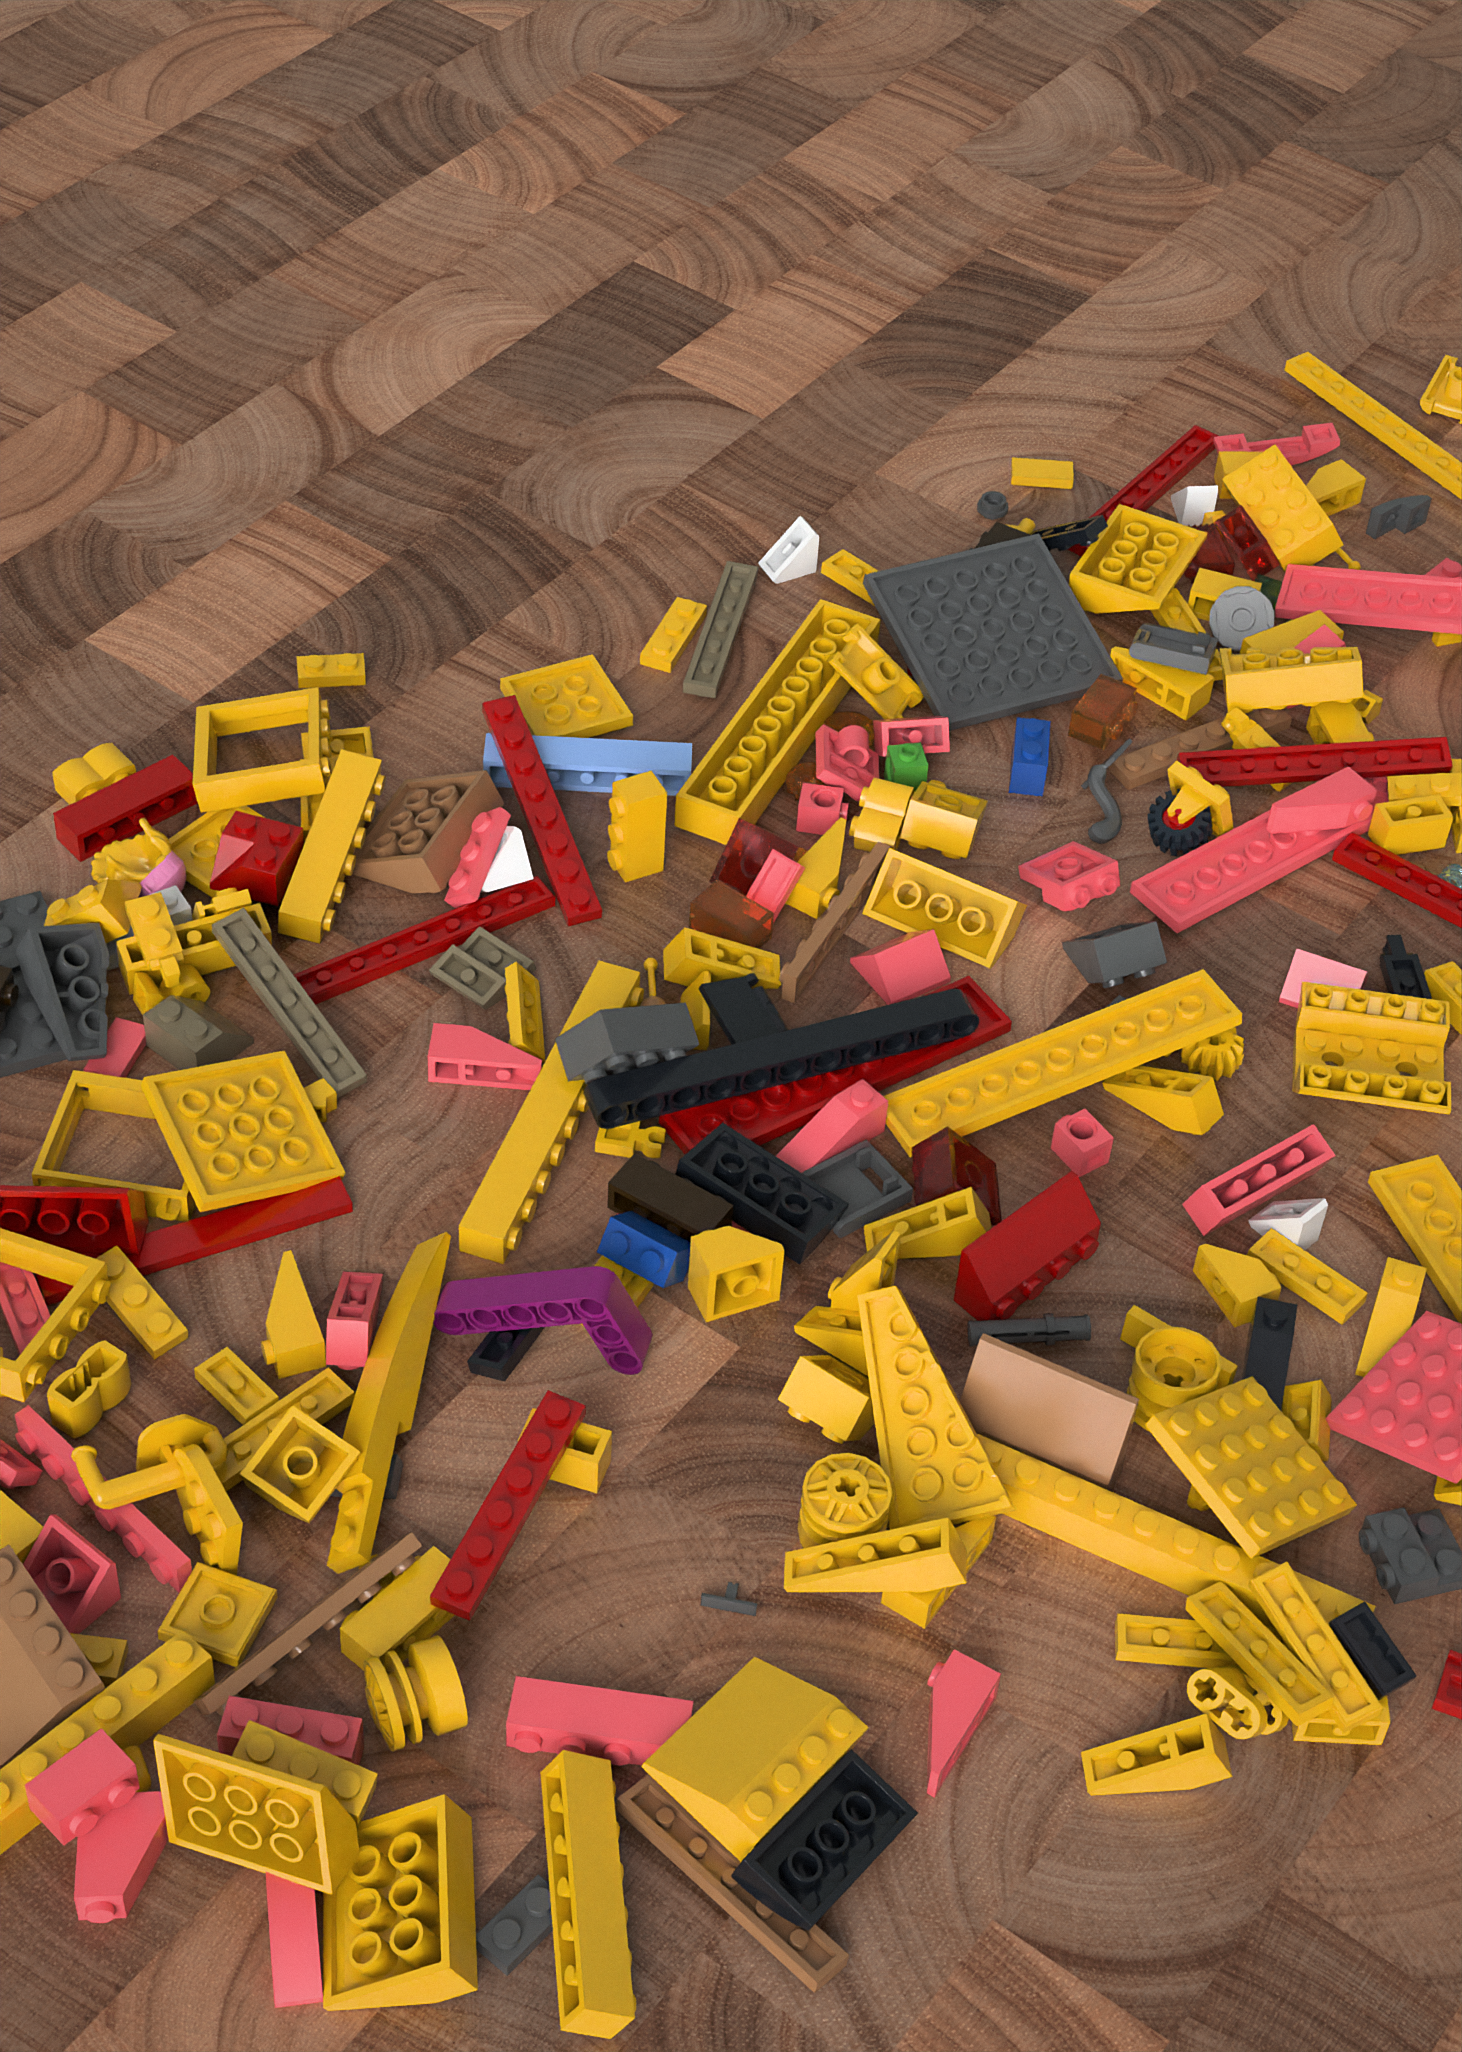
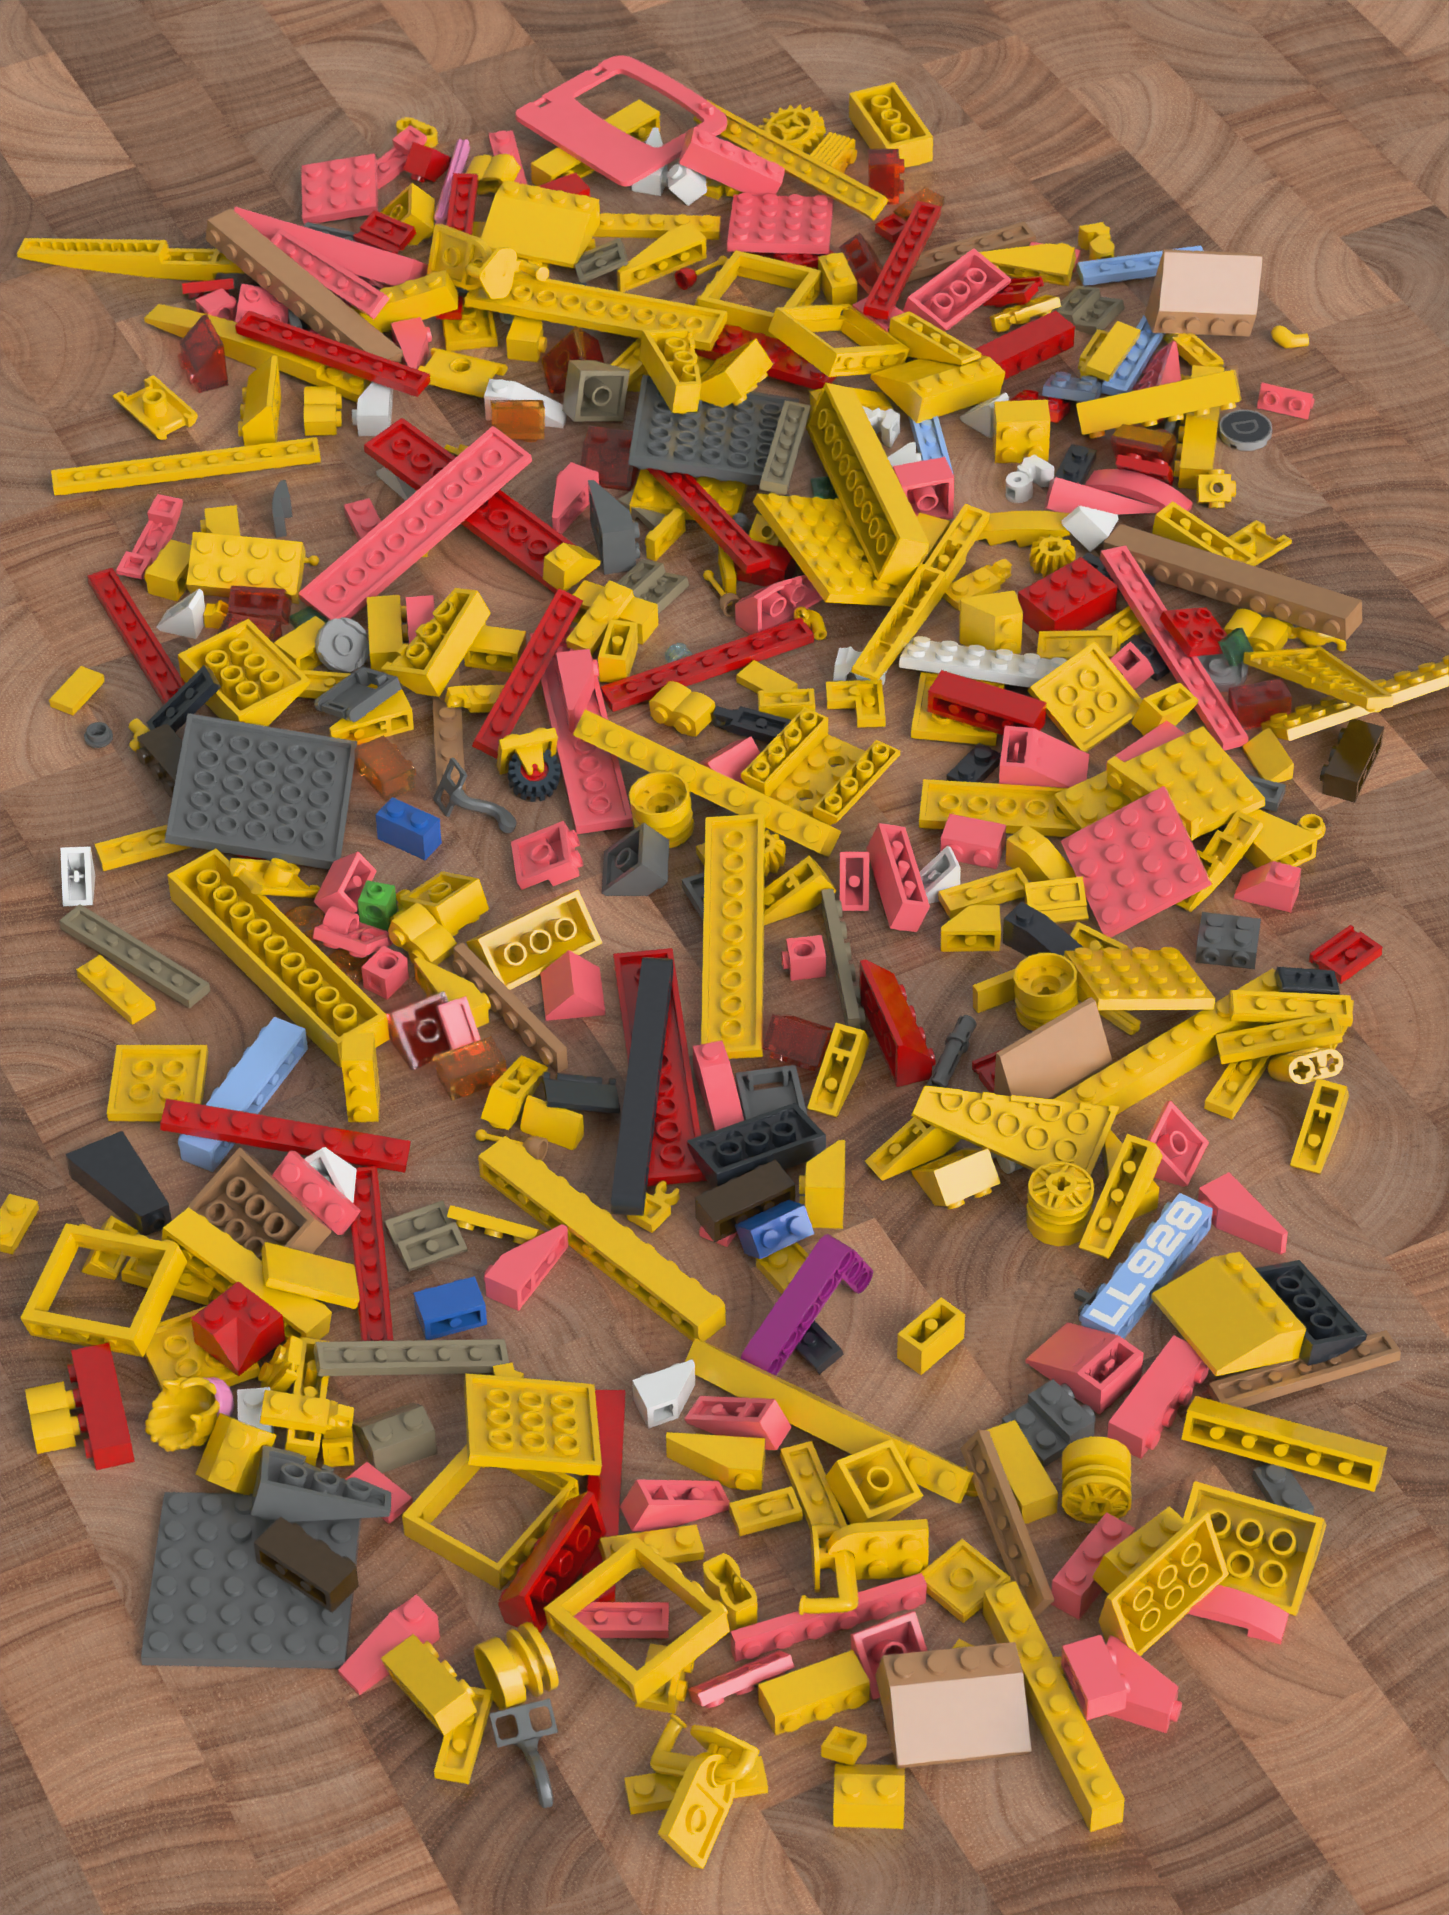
camera: 60 degrees left, 0 degrees up
red plate [430,1390,586,1621] -> none
dark grey brick [555,1003,699,1084] -> none
yellow slope [828,1231,901,1312] -> none
none -> black slope [66,1131,172,1236]
none -> yellow tile [261,1242,360,1309]
none -> blue brick [413,1276,487,1340]
none -> yellow brick [573,709,841,857]
none -> coral slope [620,1479,730,1532]
none -> yellow wheel [629,771,695,848]
none -> white slope [632,1360,695,1429]
none -> yellow brick [649,681,715,737]
none -> dark tan plate [821,889,865,1029]
none -> coral slope [840,852,869,911]
none -> coral brick [940,814,1006,869]
none -> dark grey plate [1002,1379,1095,1468]
none -> yellow plate [1023,876,1089,924]
none -> coral slope [1025,1322,1144,1415]
none -> light blue brick [1079,1193,1213,1339]
none -> coral slope [1147,1100,1209,1187]

